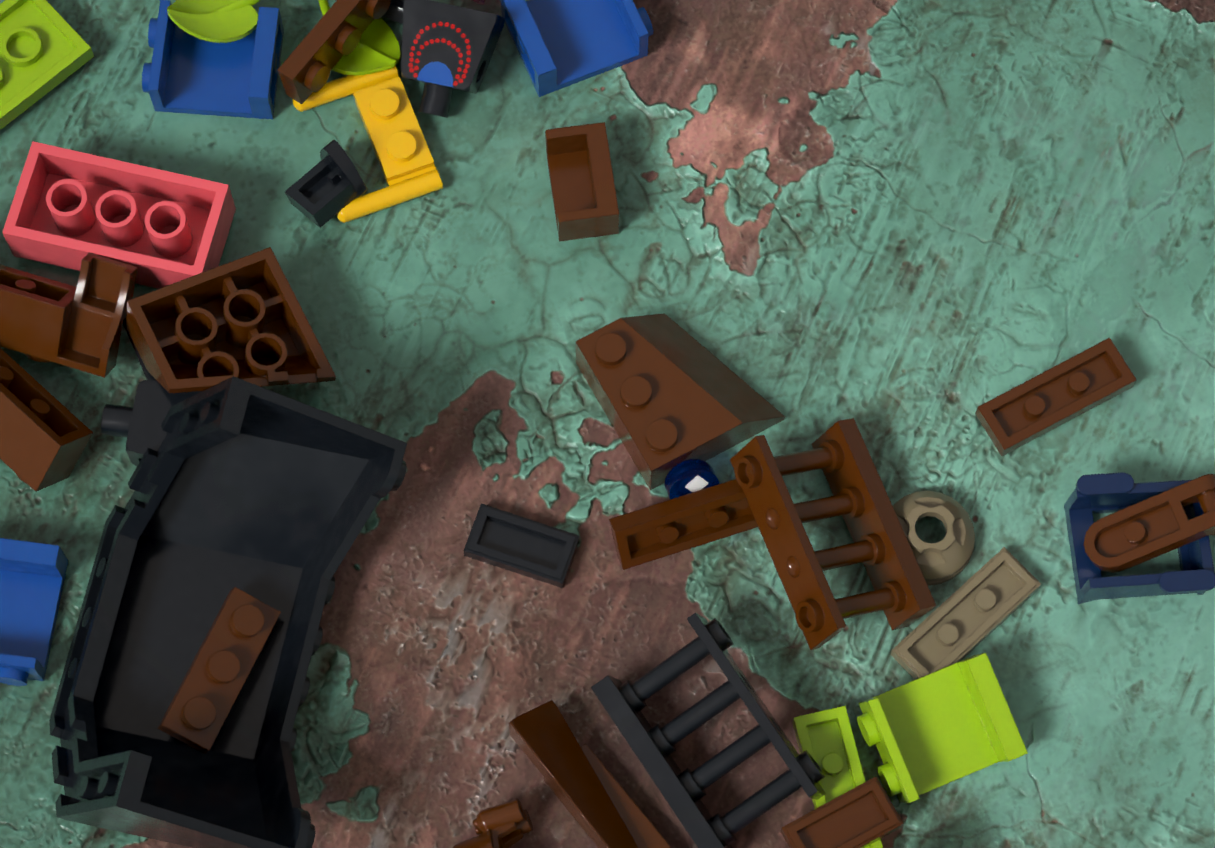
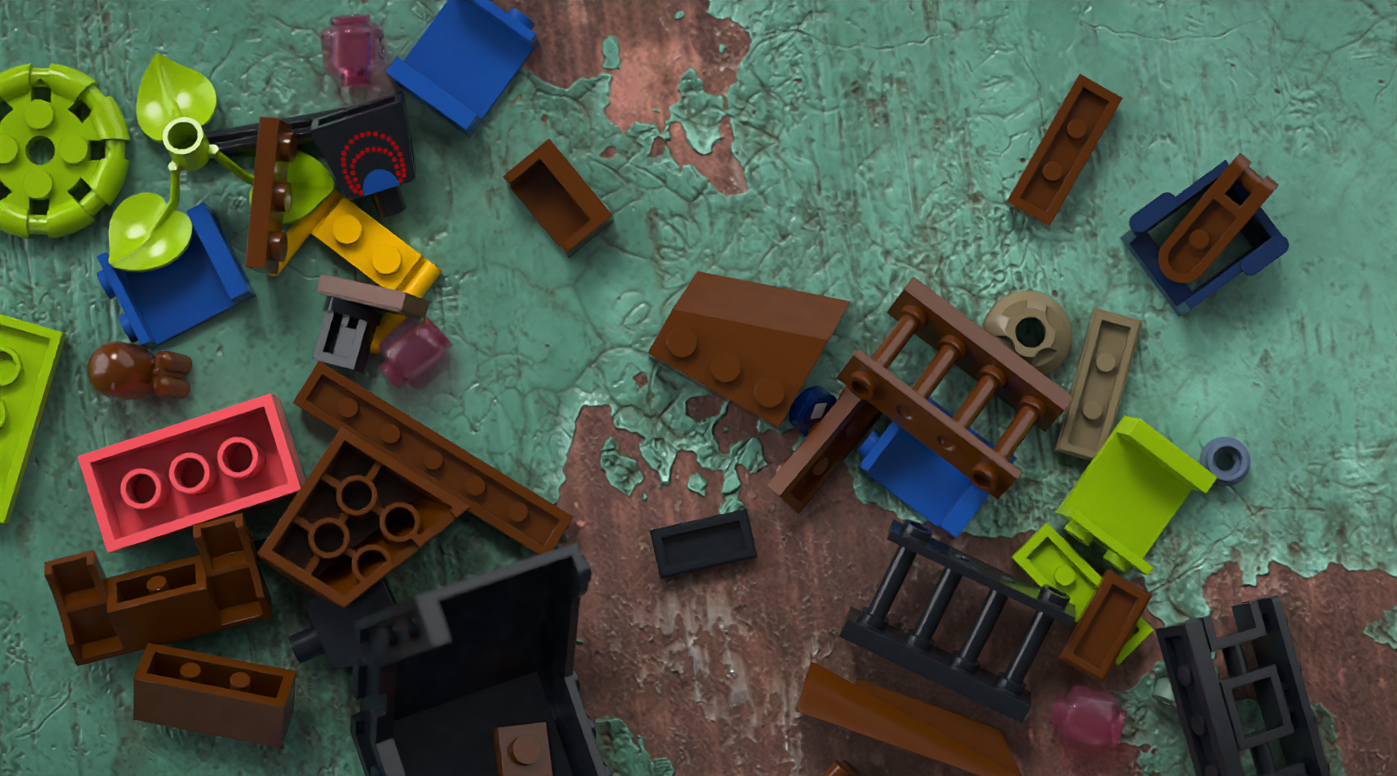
camera: 30 degrees left, 15 degrees up
none -> reddish brown piece [88,341,192,400]
none -> reddish brown plate [293,361,574,555]
none -> tile [317,274,429,320]
none -> clear pink head [379,316,453,390]
none -> blue panel [857,397,1017,539]
none -> sand blue plate [1199,437,1250,487]

